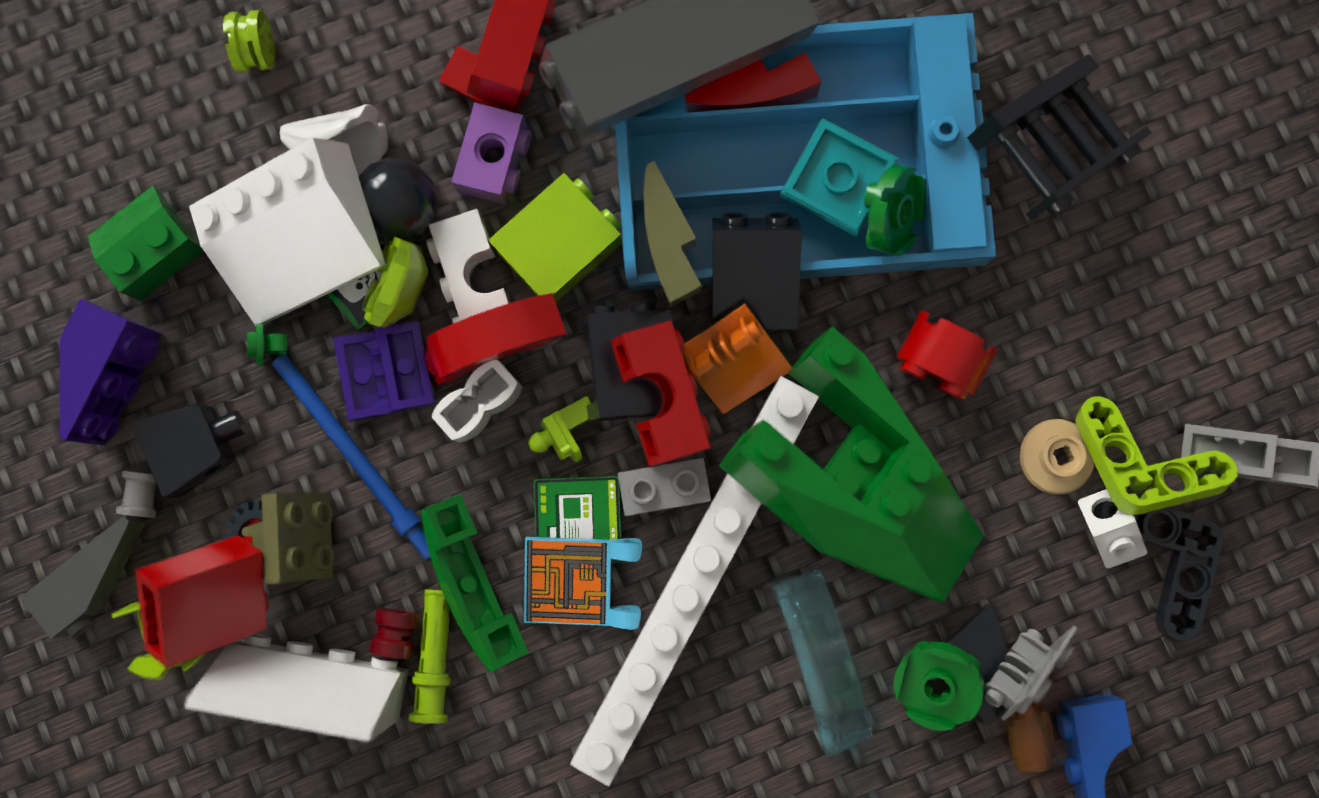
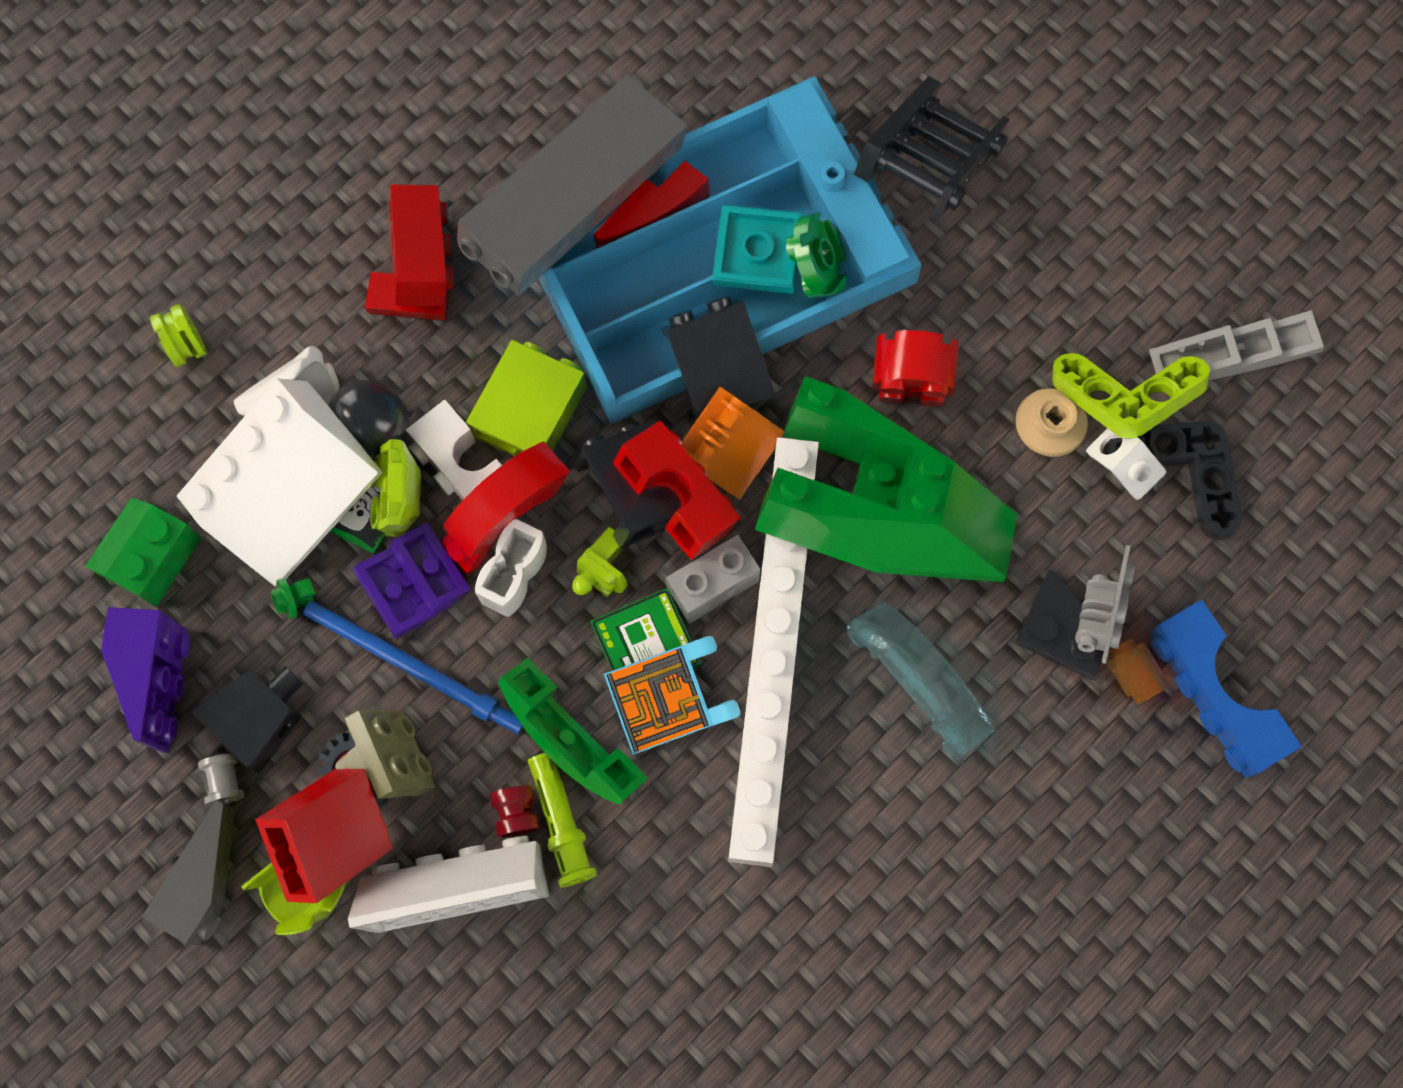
camera: 25 degrees left, 10 degrees down
medium lavender brick [451,102,531,205] -> none
olive slope [644,161,702,307] -> none
green plate [893,641,985,731] -> none

